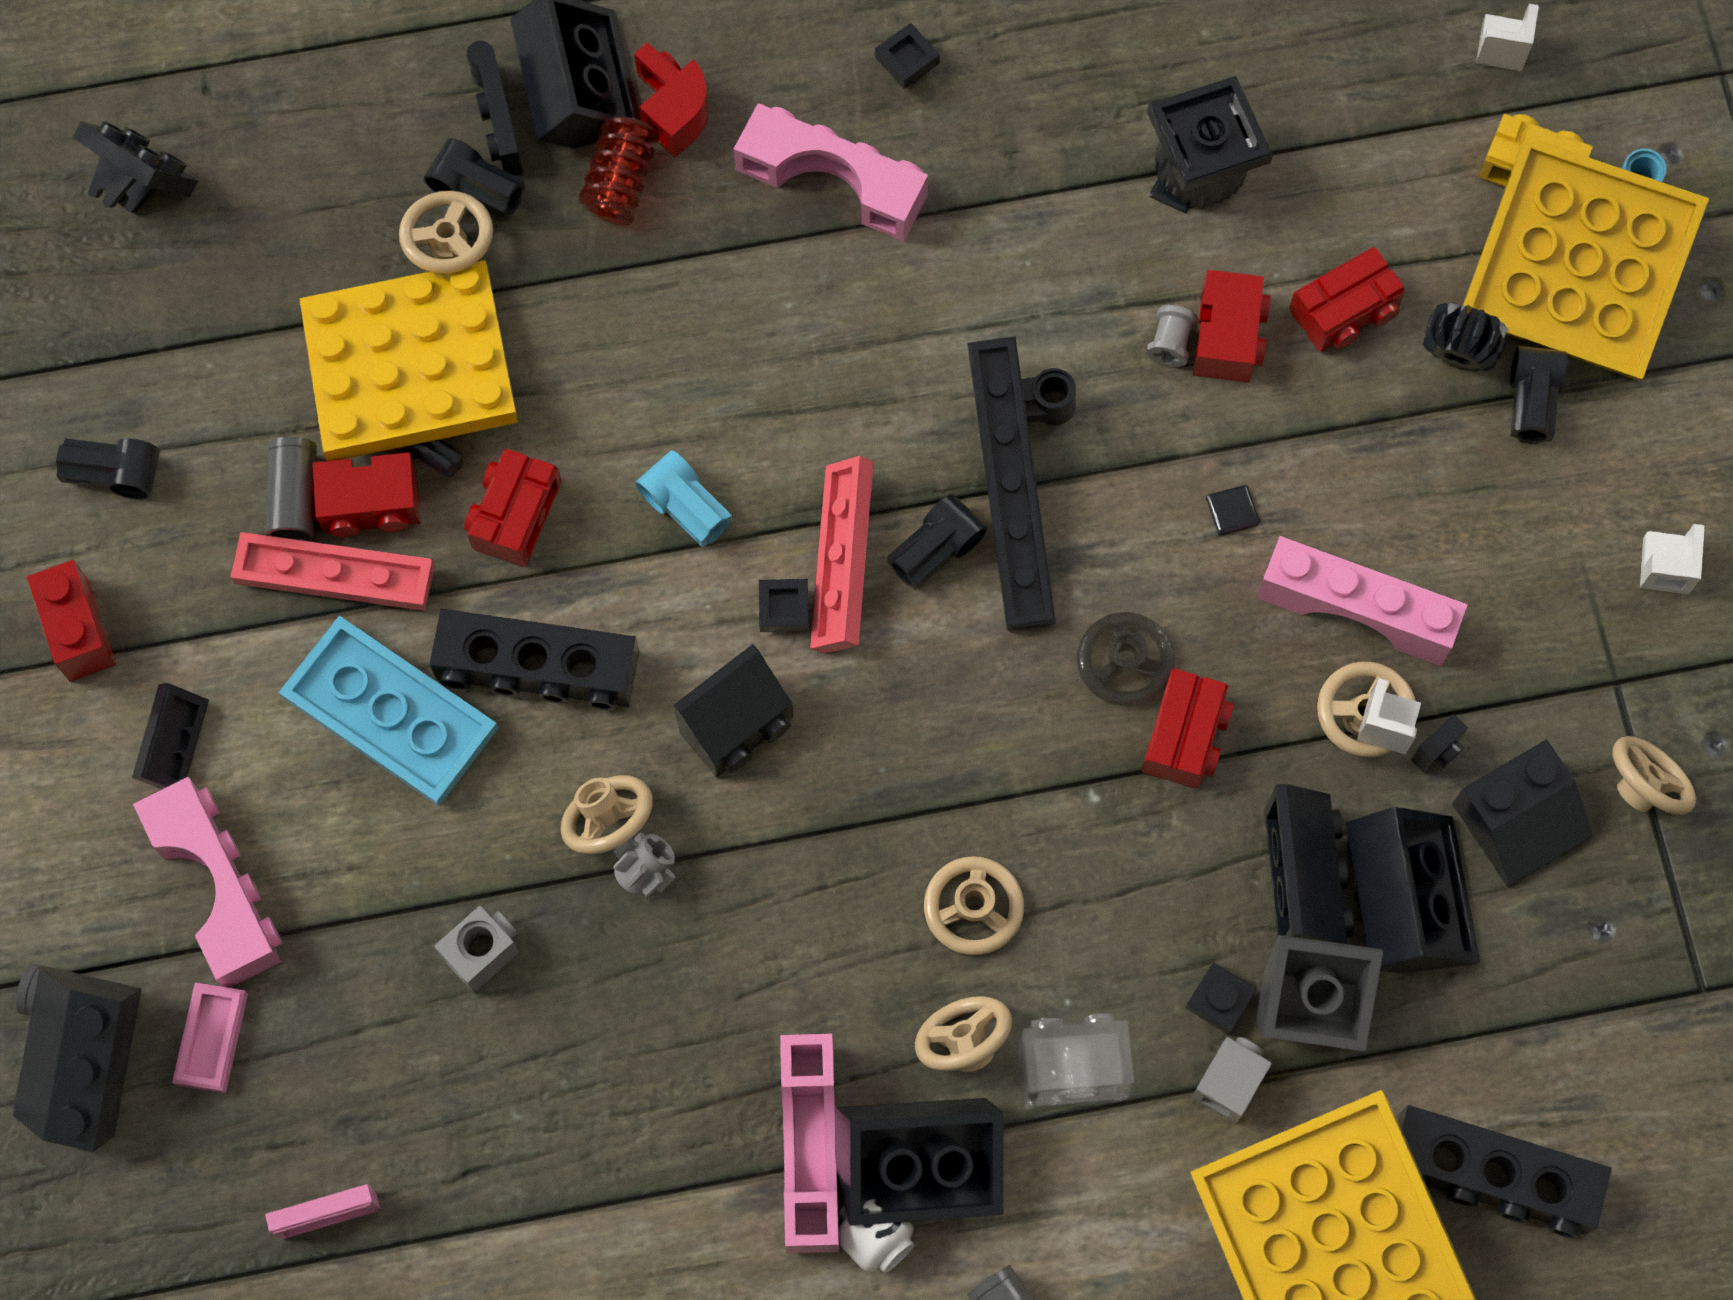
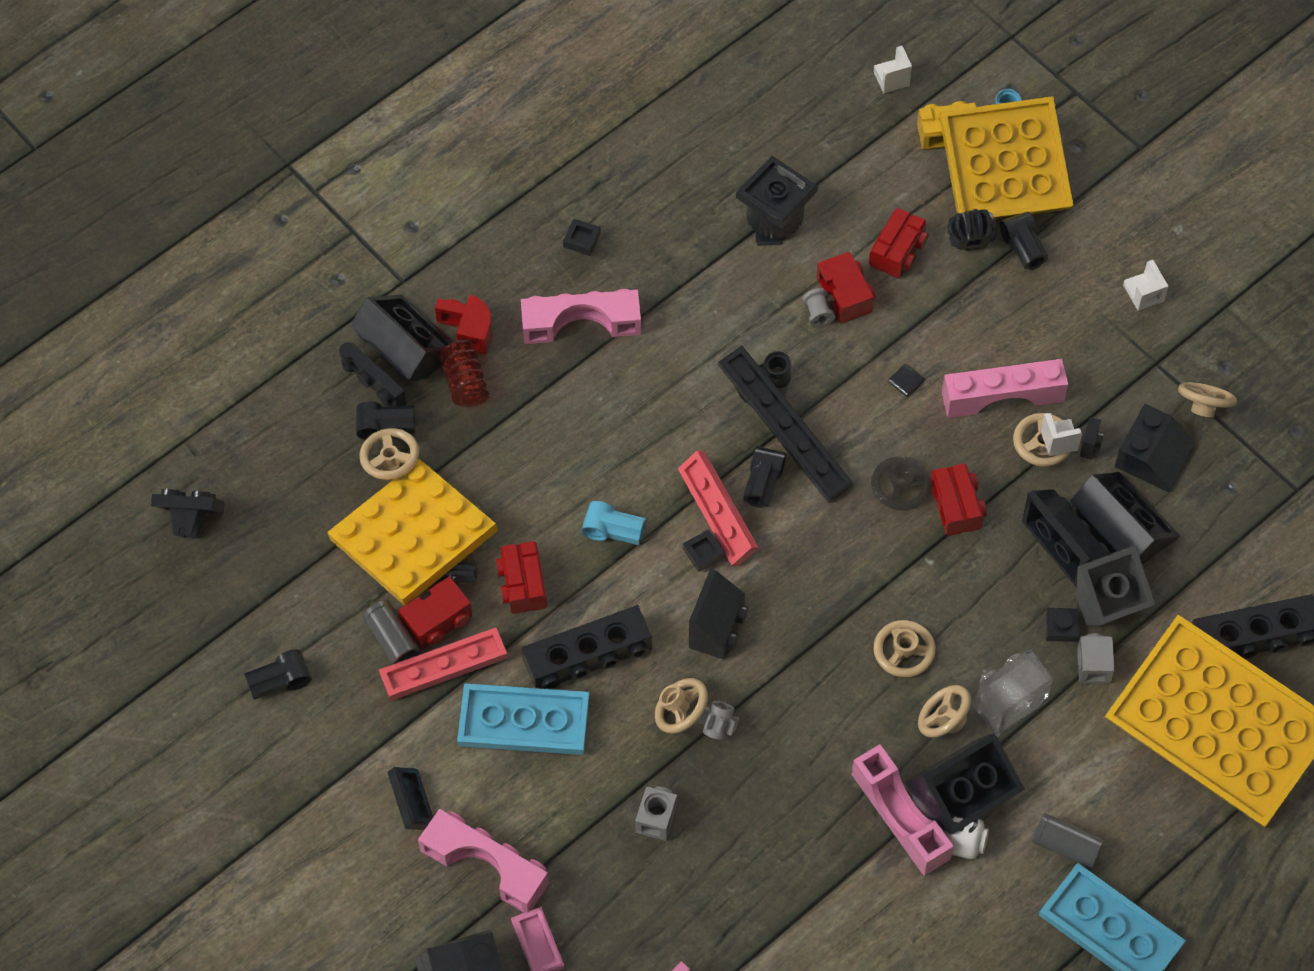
camera: 30 degrees left, 10 degrees down
red brick [26,559,117,682] -> none

